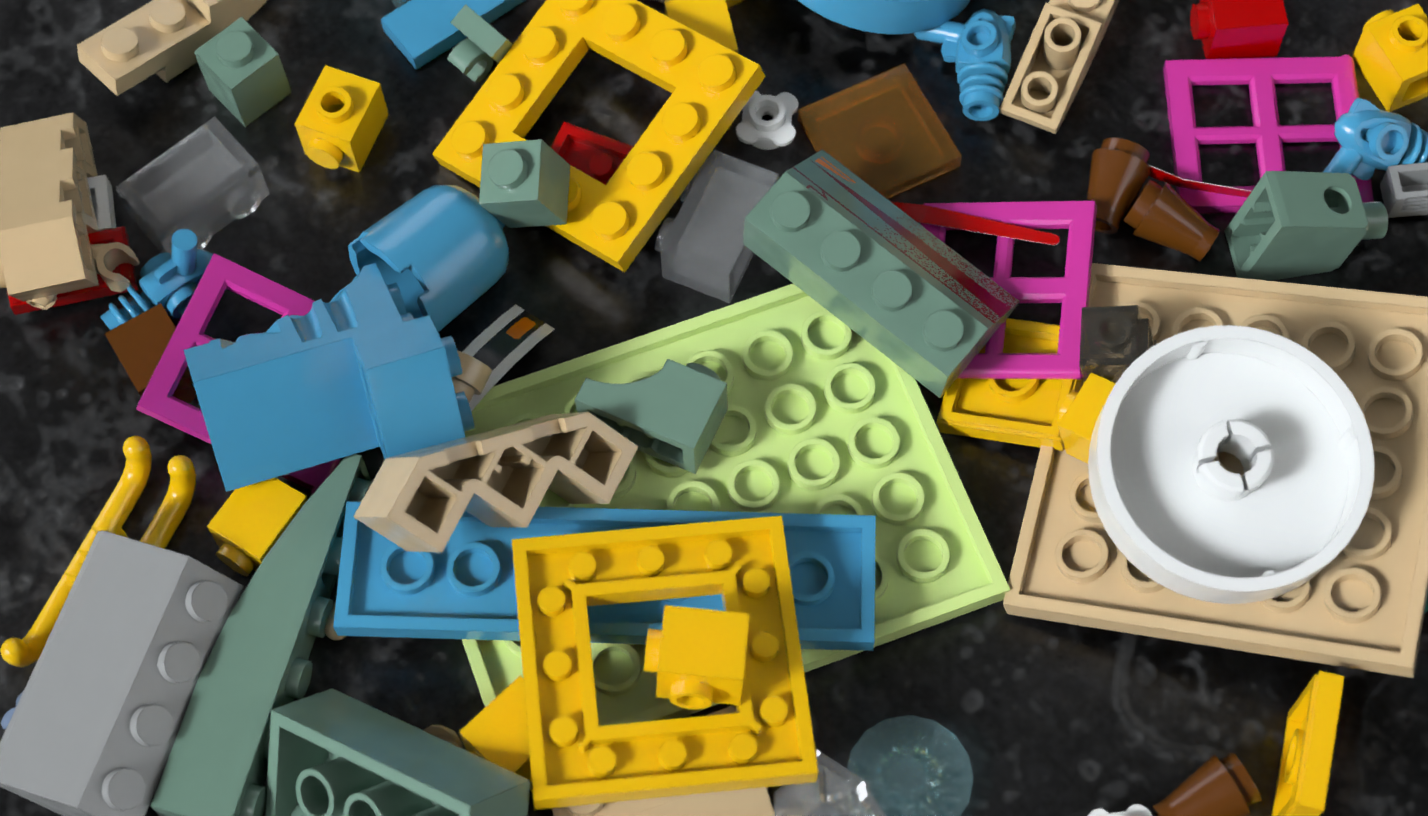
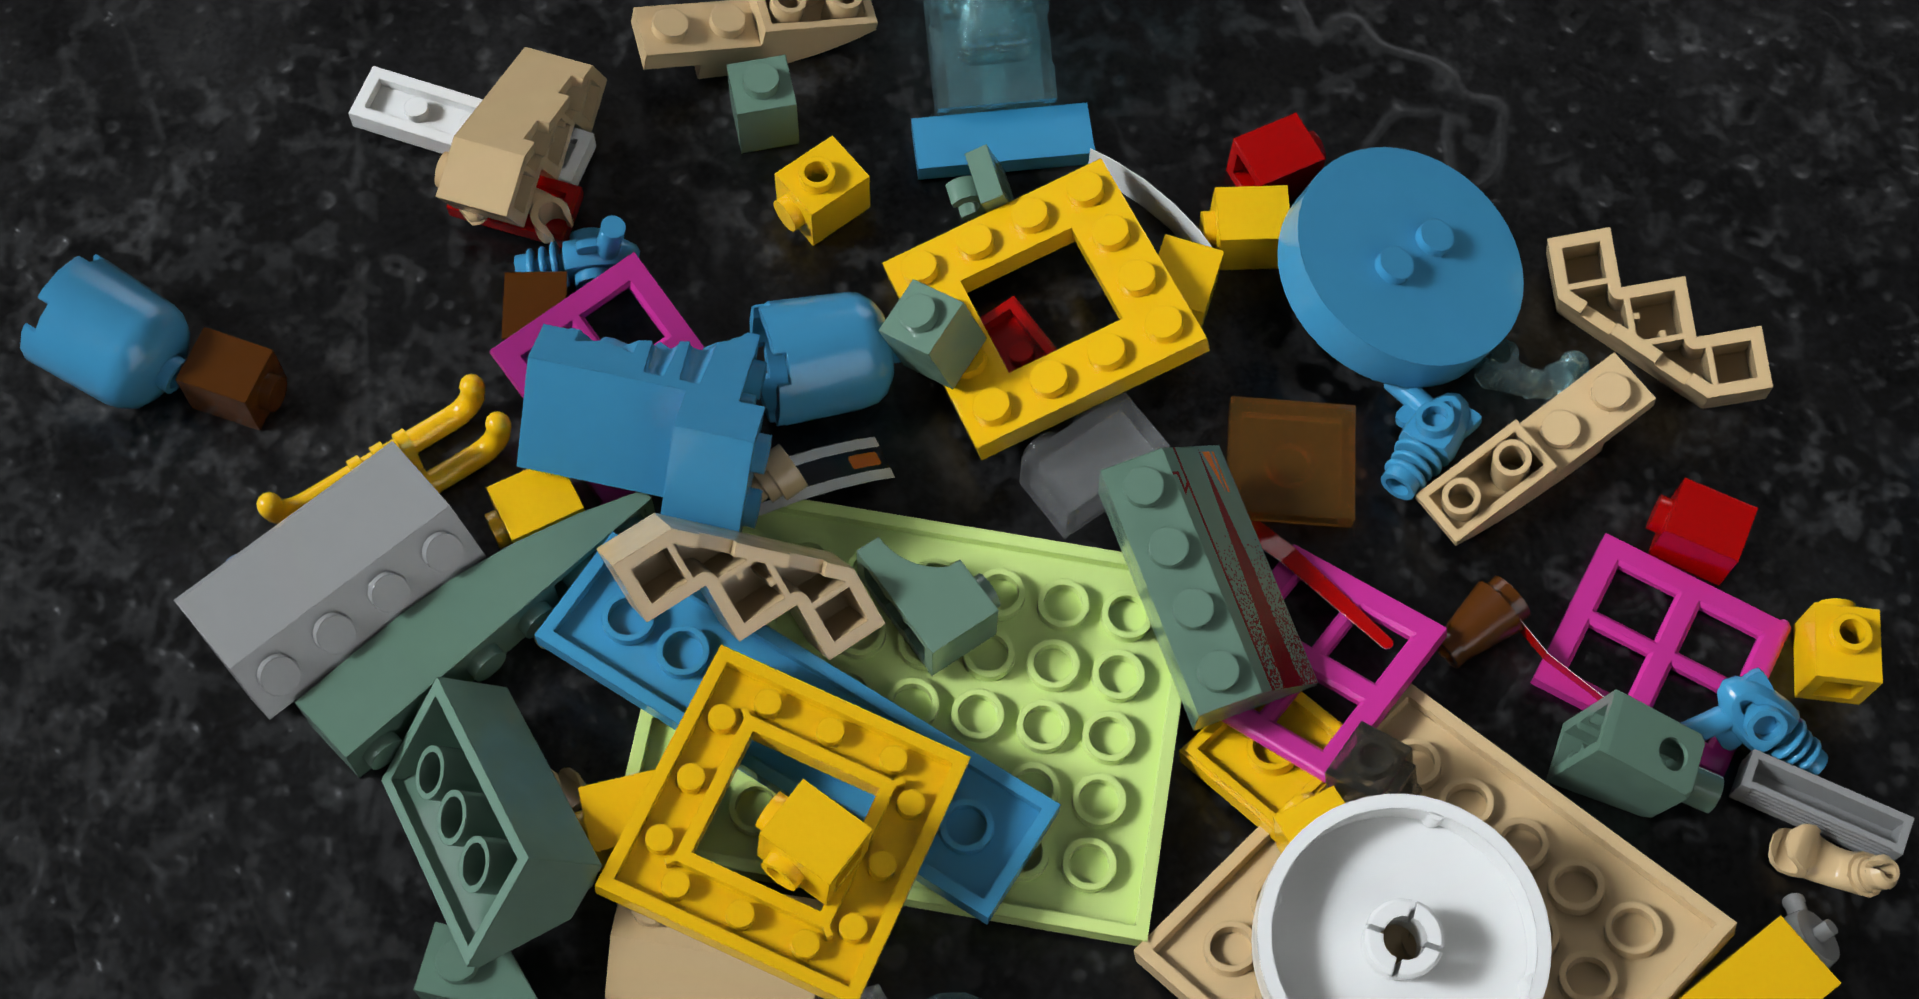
camera: 25 degrees right, 0 degrees up
clear brick [115,117,270,254] -> none
white plate [736,91,798,150] -> none
reddish brown cone [1123,179,1220,262] -> none

